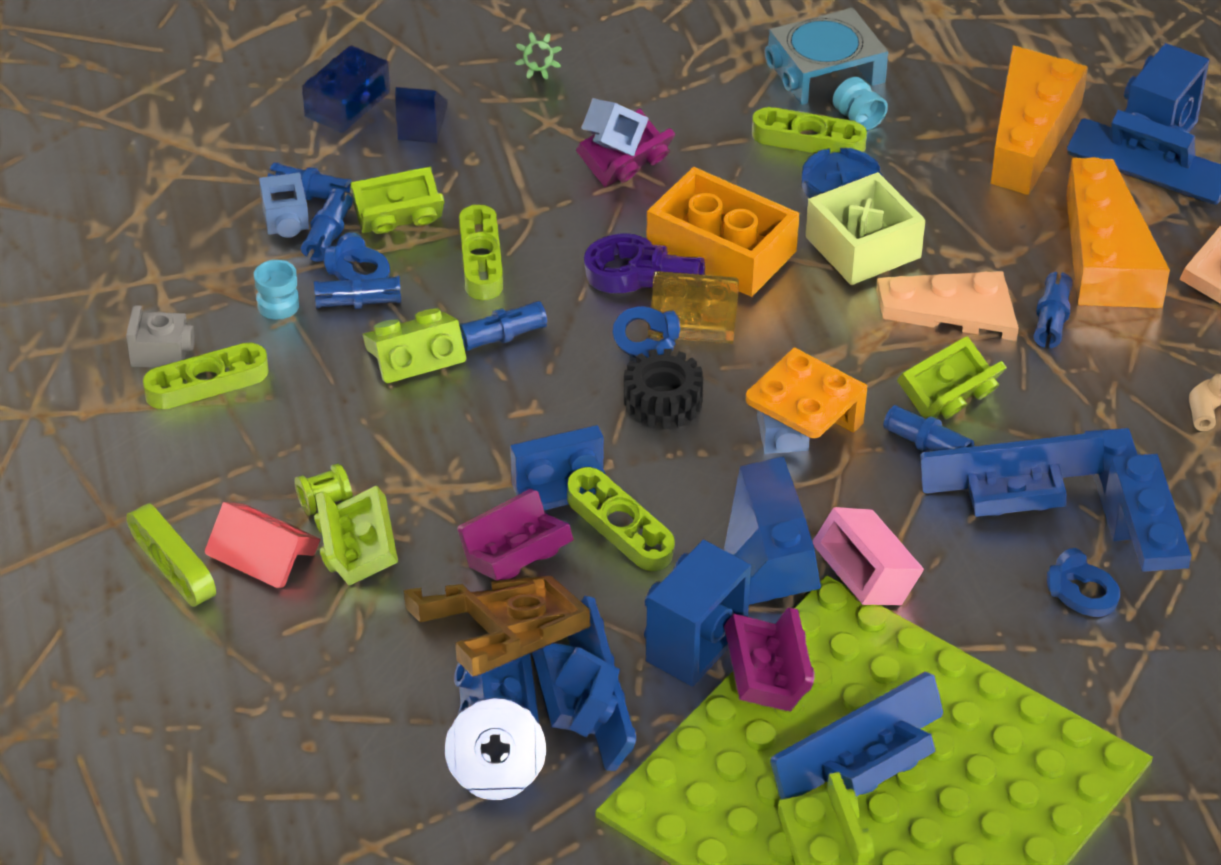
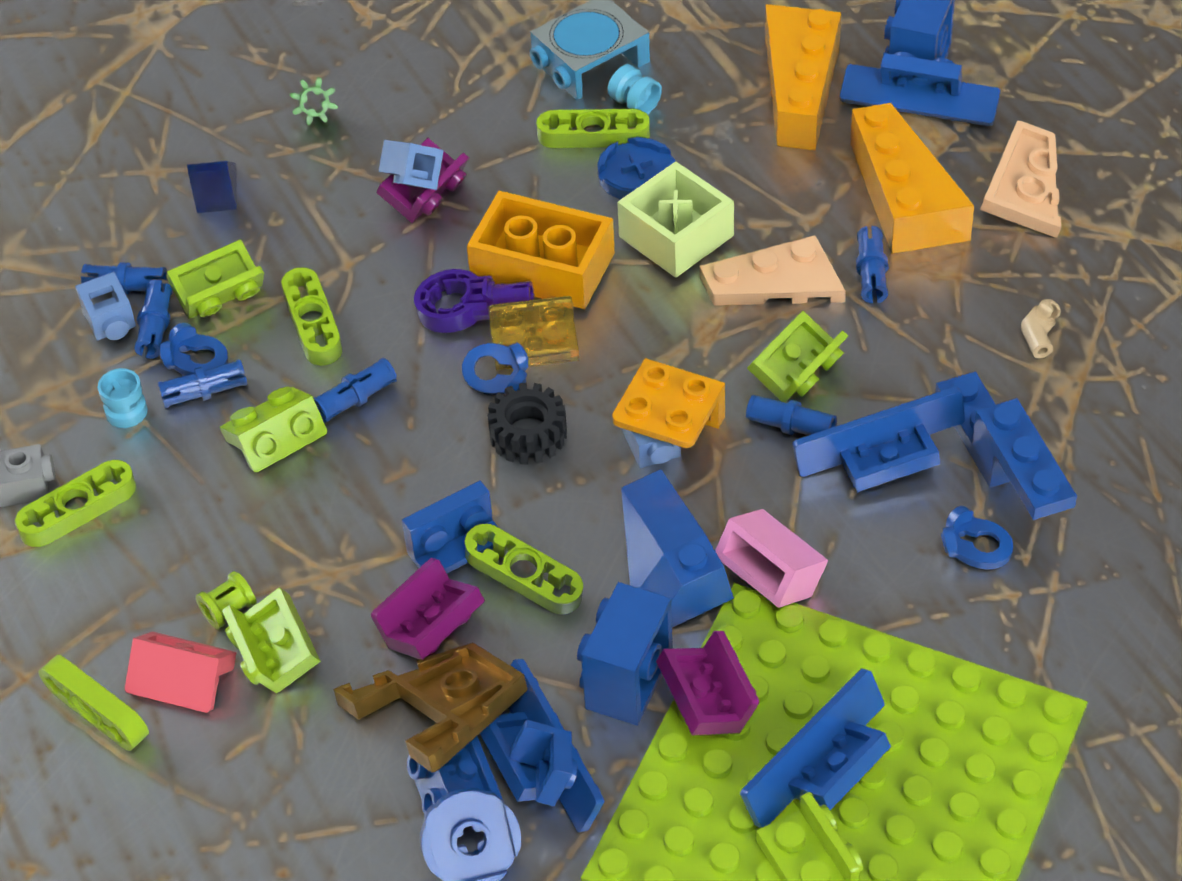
camera: 10 degrees left, 5 degrees up
clear blue brick [302,45,390,133] -> none

